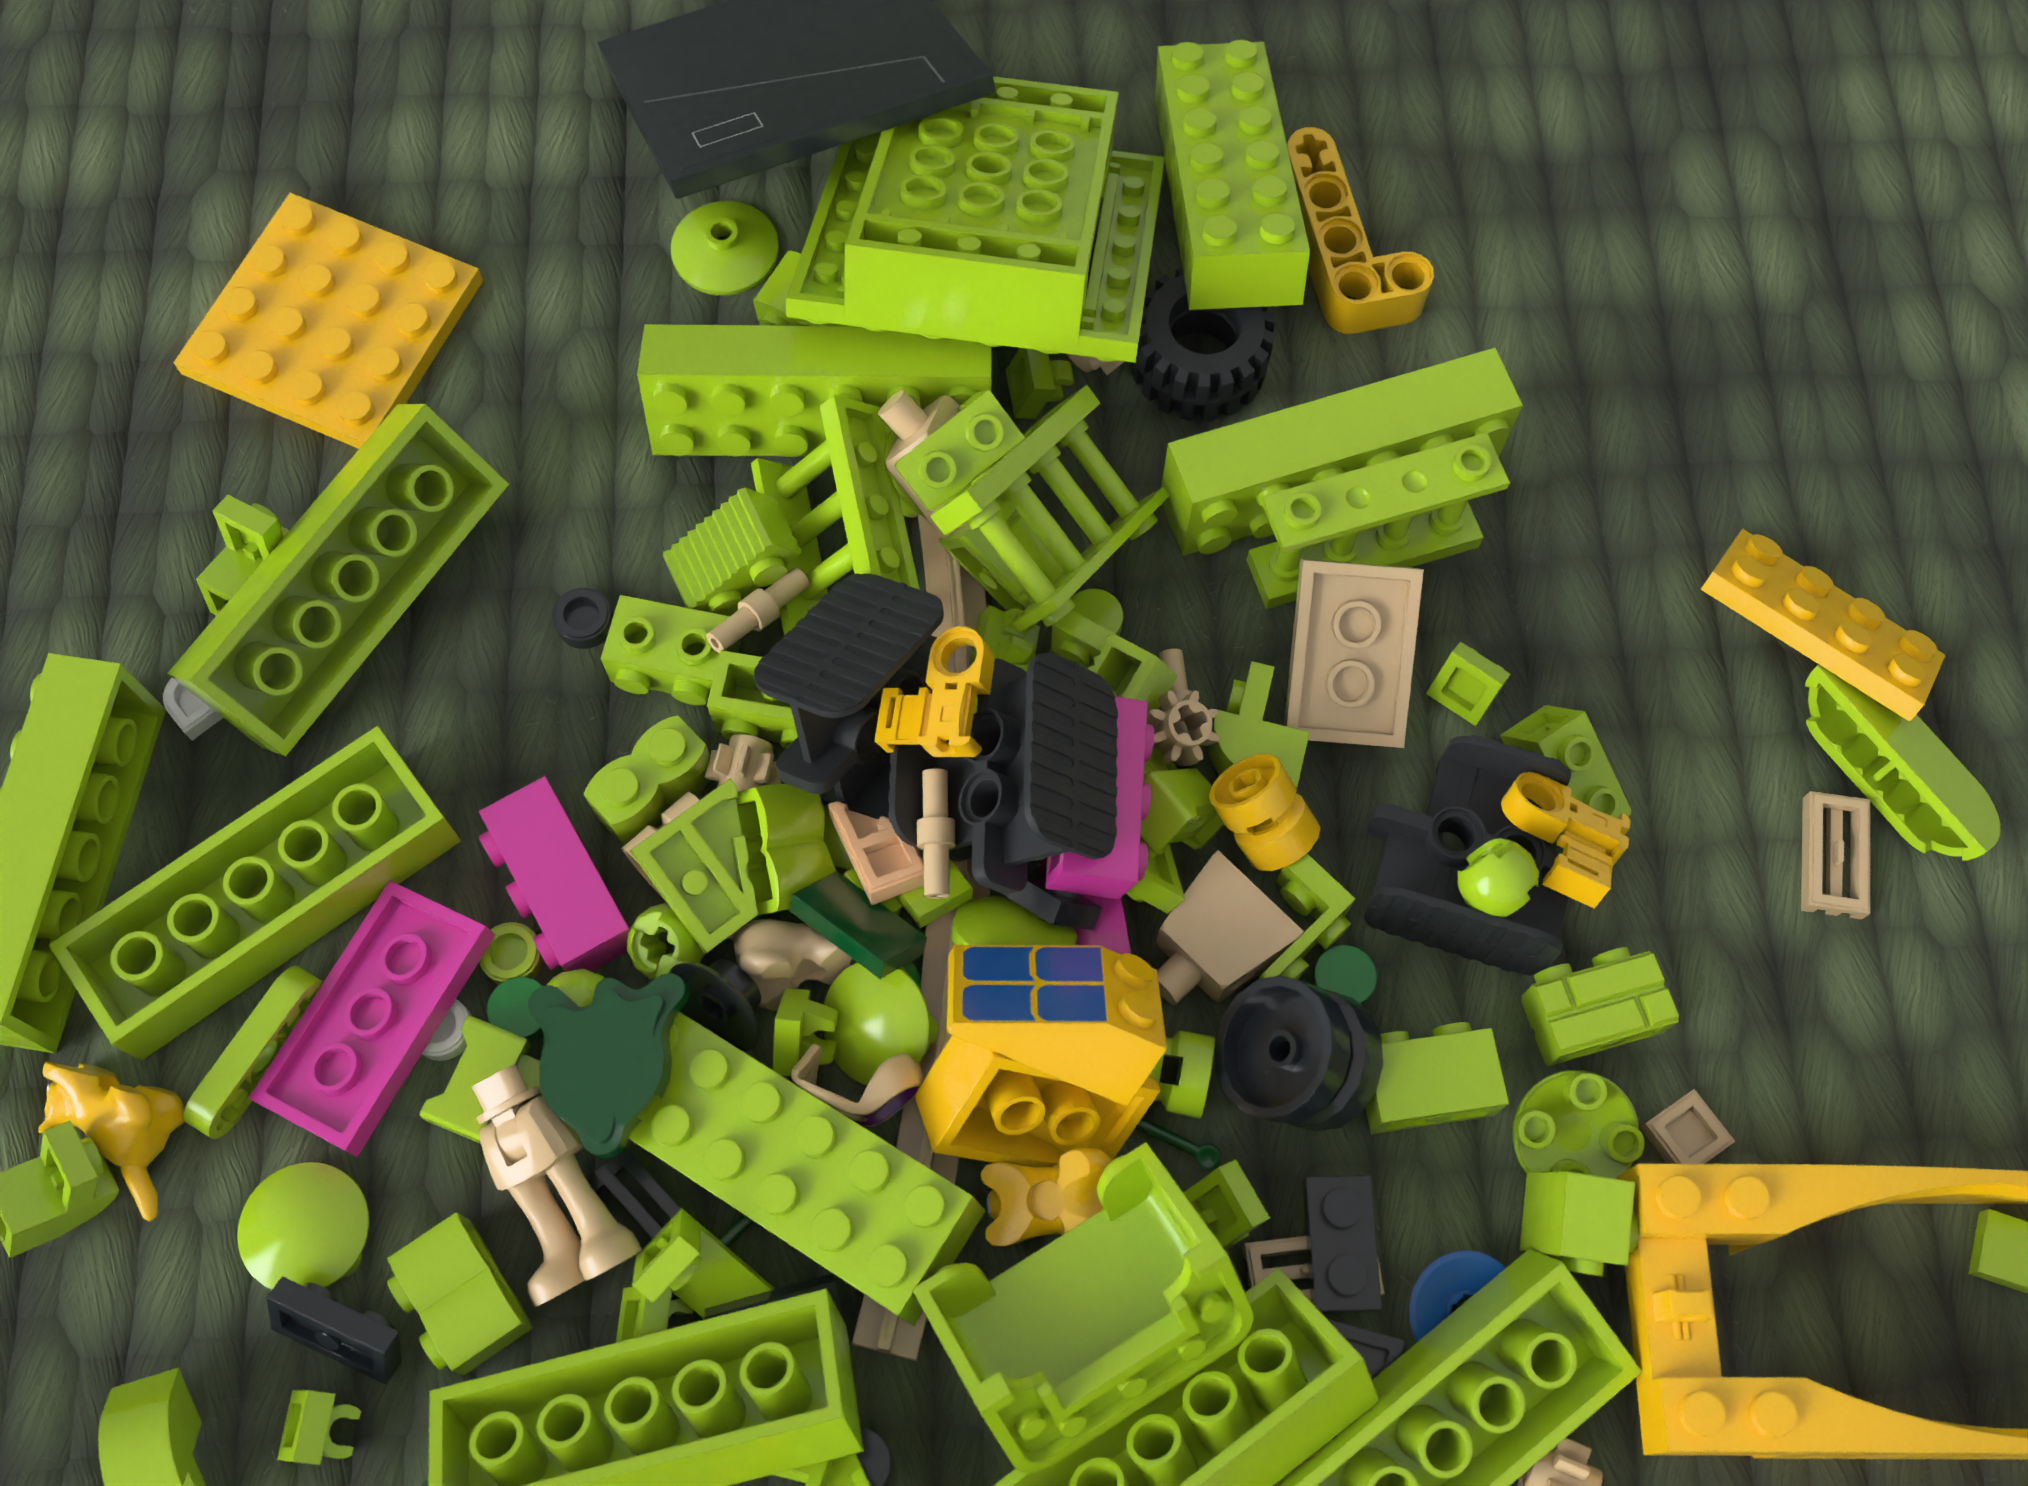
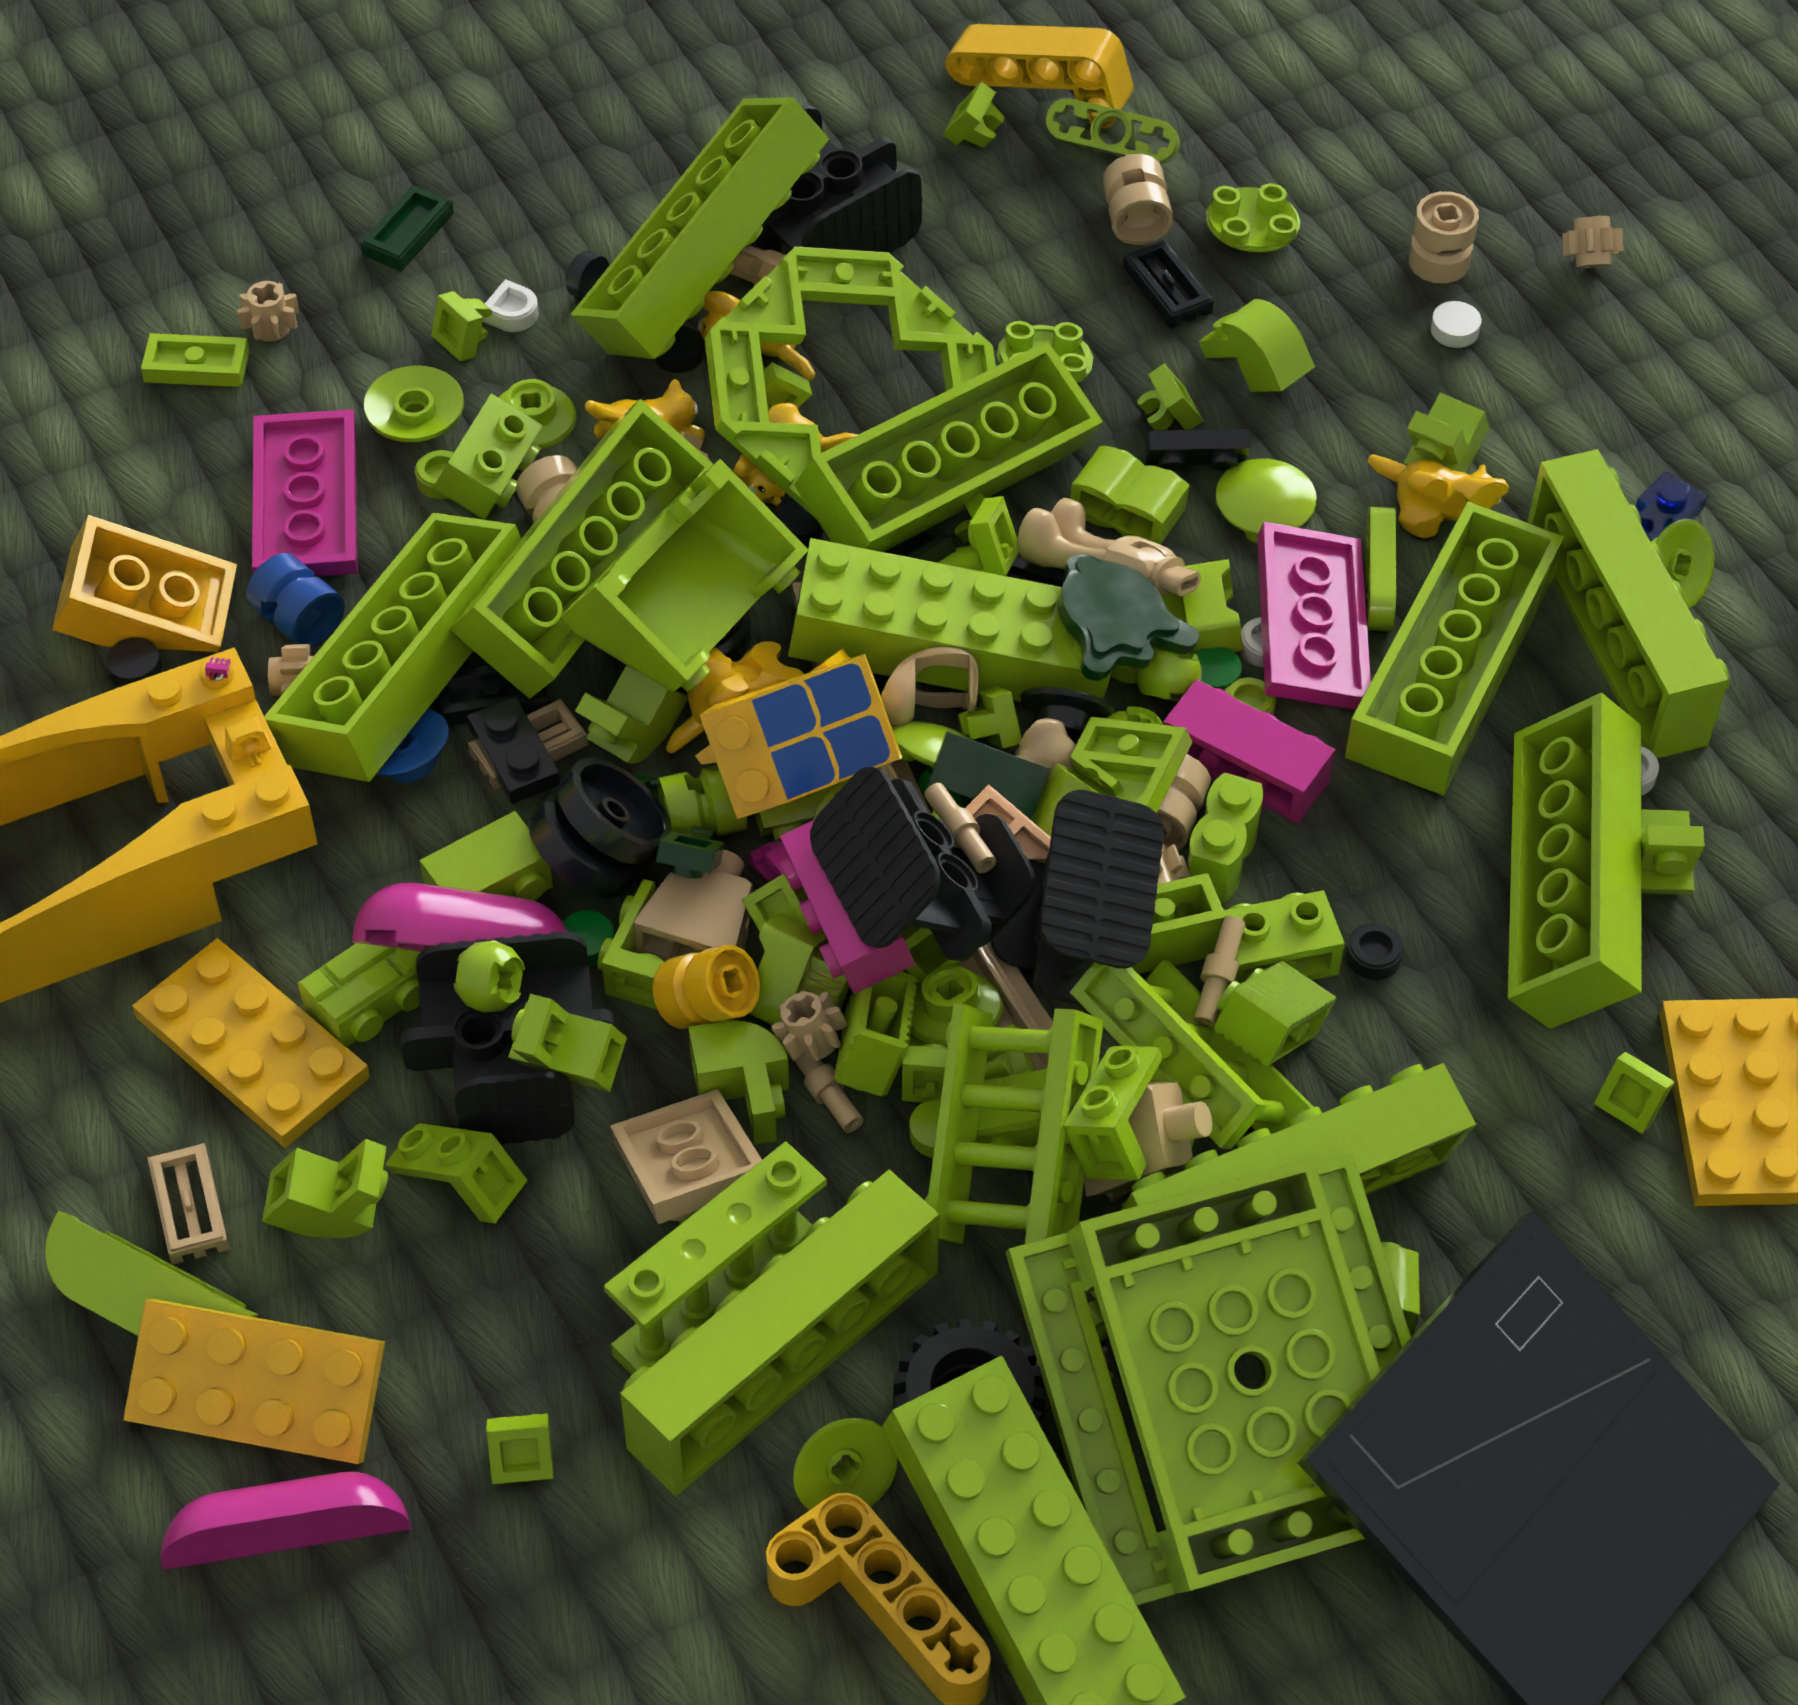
camera: 155 degrees right, 15 degrees down
yellow piece [875,626,995,757] -> none
lime tile [1426,641,1511,726] -> none
yellow piece [1501,772,1630,909] -> none
lime dish [1512,1070,1645,1179] -> none
lime brick [1519,1172,1639,1276] -> none
tan tile [1639,1089,1736,1164] -> none
none -> yellow plate [132,938,370,1149]
none -> dark pink brick [160,1471,411,1570]
none -> dark pink piece [205,657,231,680]
none -> lime brick [262,1139,388,1238]
none -> dark pink brick [352,882,568,952]
none -> lime tile [486,1413,554,1484]
none -> lime brick [508,994,627,1092]
none -> dark green plate [656,825,725,878]
none -> lime piece [793,1418,898,1510]
none -> lime tile [1593,1052,1674,1134]

